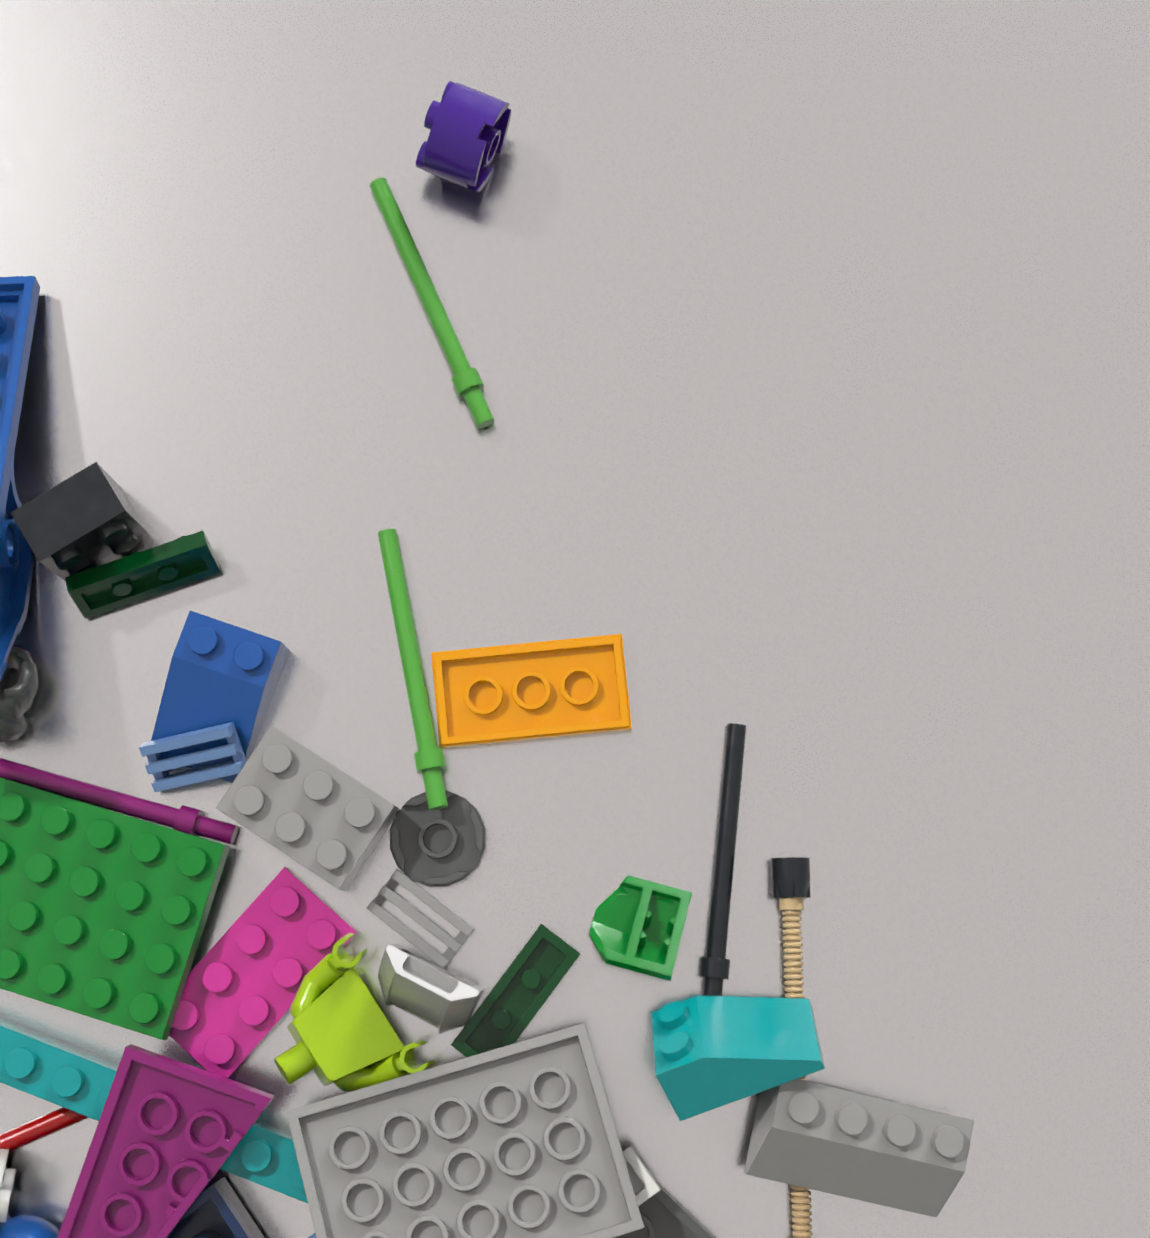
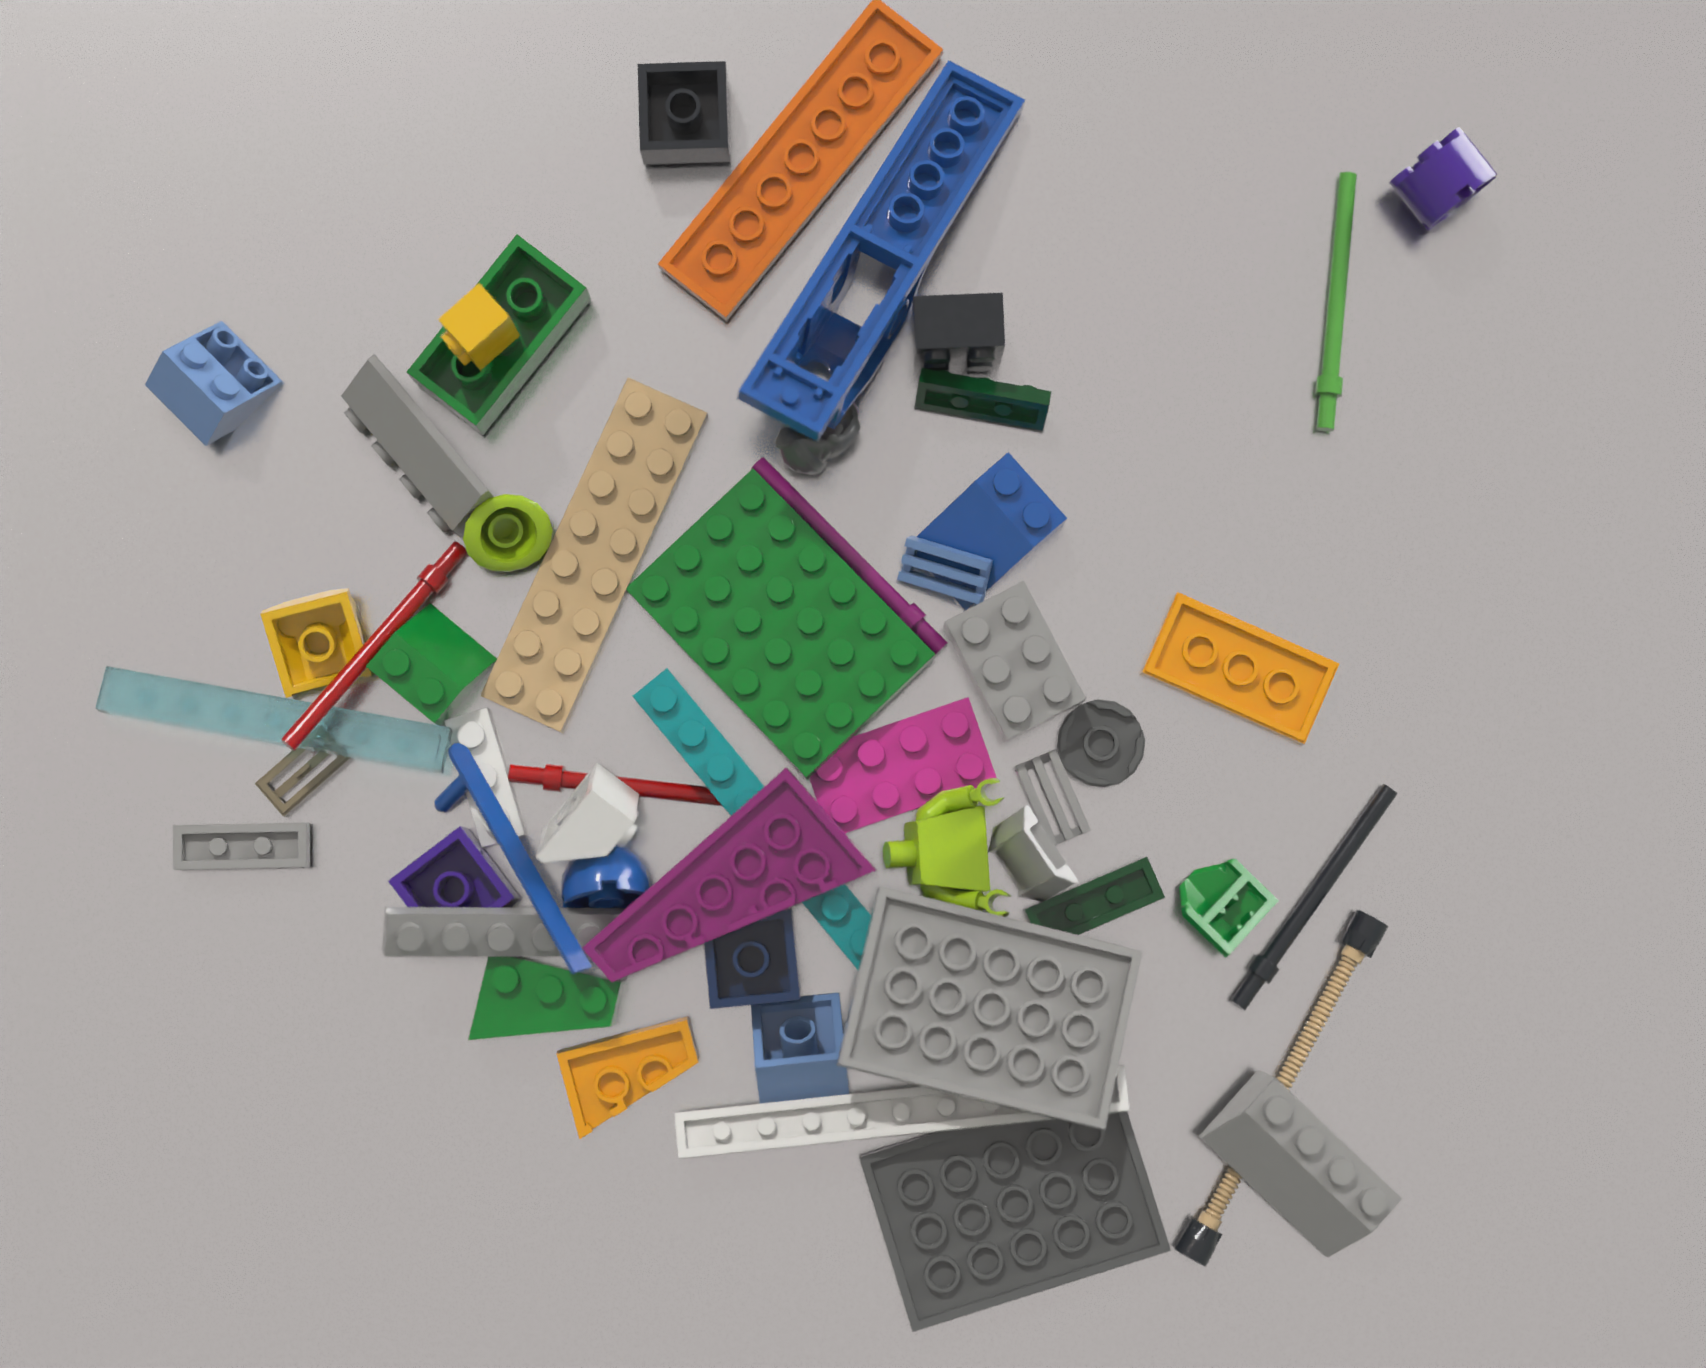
camera: 30 degrees right, 5 degrees up
bright green bar [378,529,448,810] -> none
teal slope [651,995,825,1121] -> none

